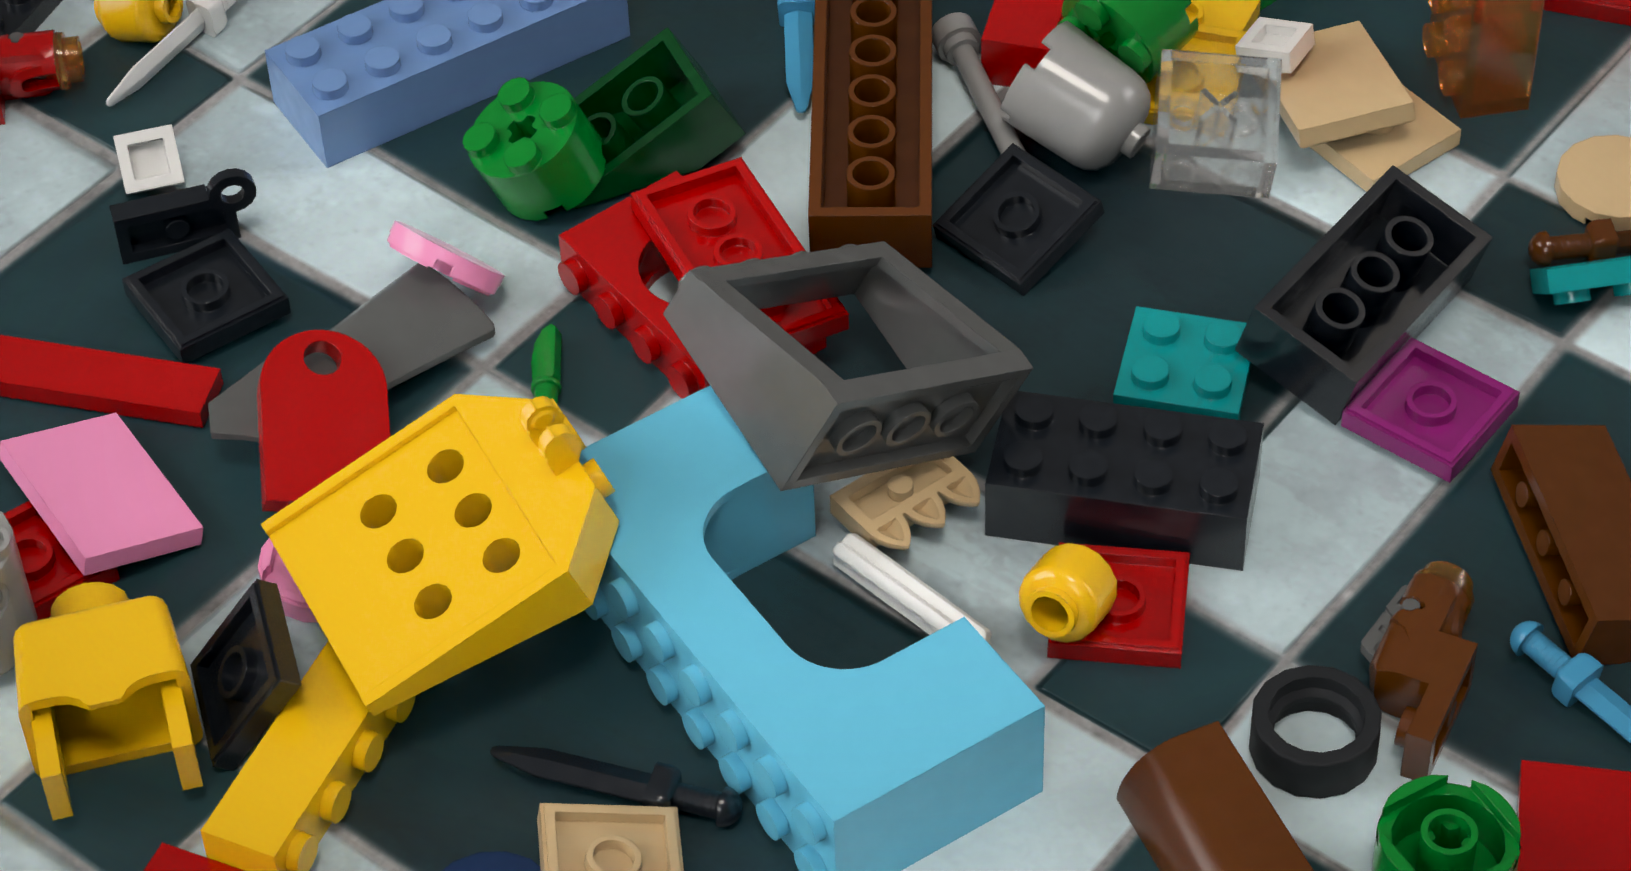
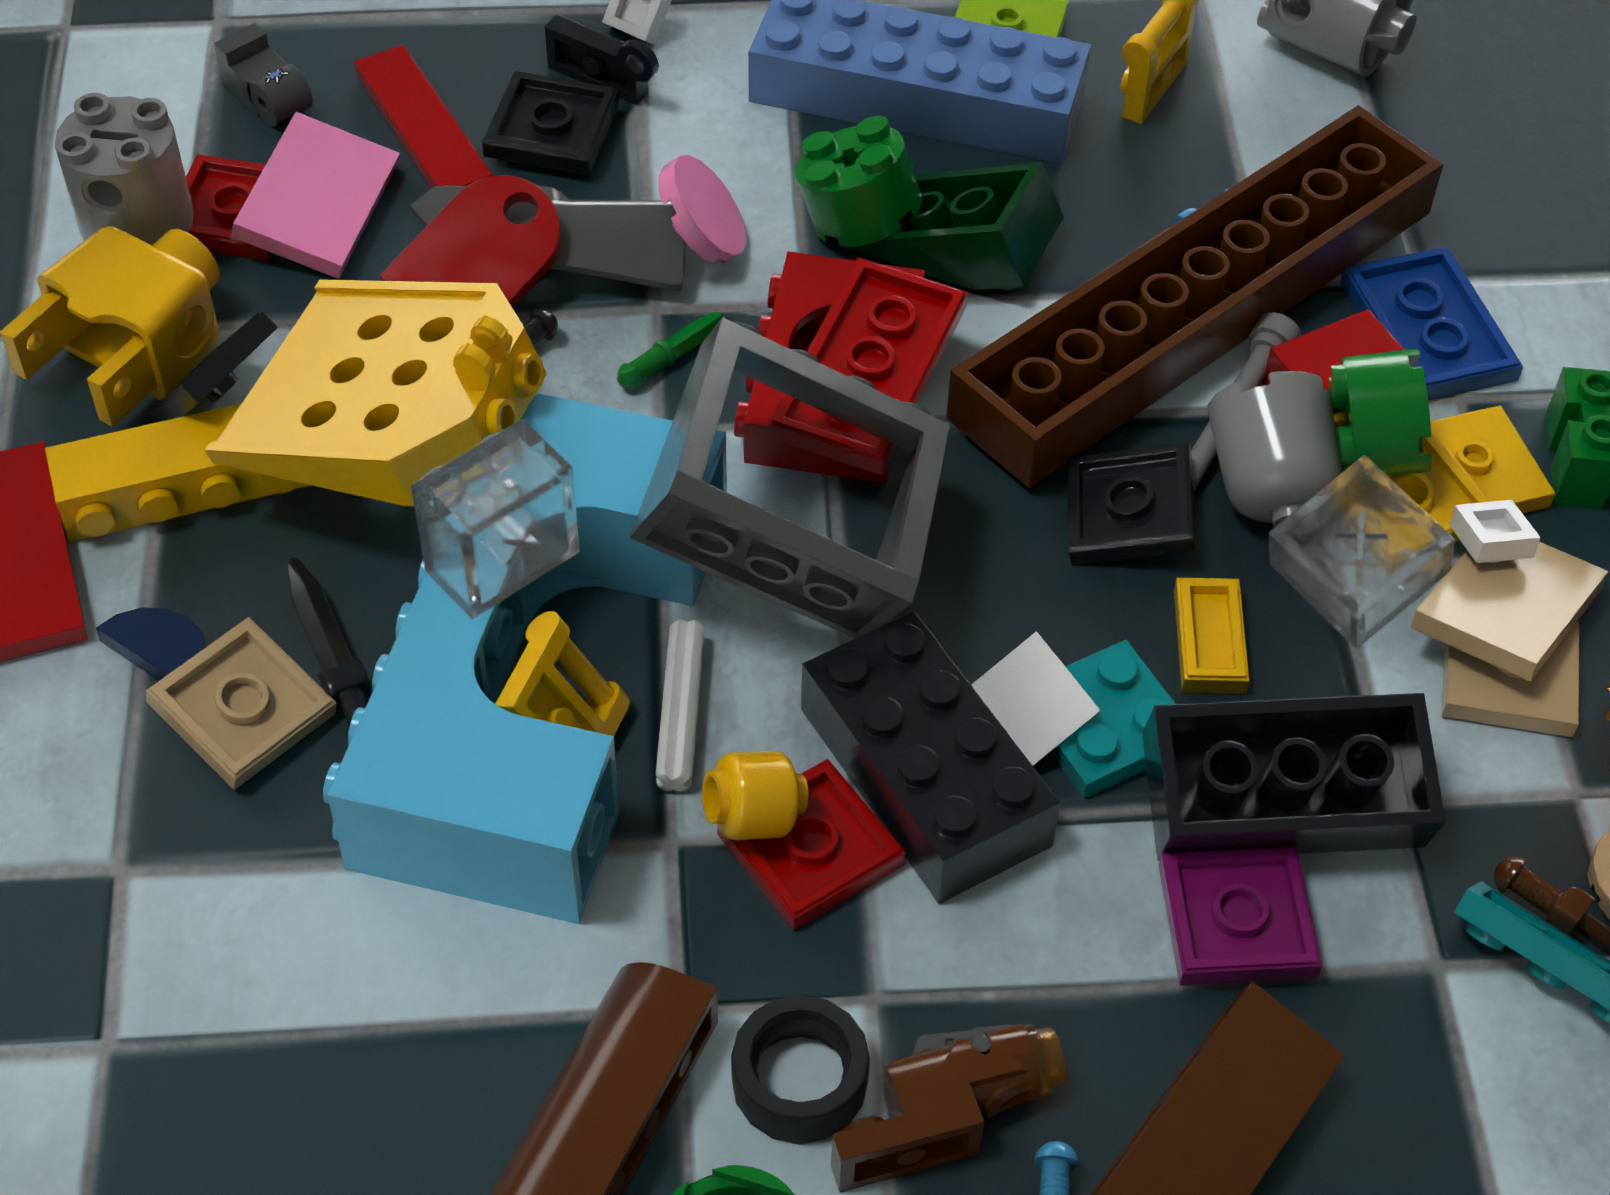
camera: 45 degrees right, 5 degrees up
tan plate [830,456,980,550] -> none
none -> clear brick [411,419,580,620]
none -> yellow plate [495,611,630,736]
none -> white sticker [971,631,1101,766]
none -> yellow tile [1174,578,1249,694]

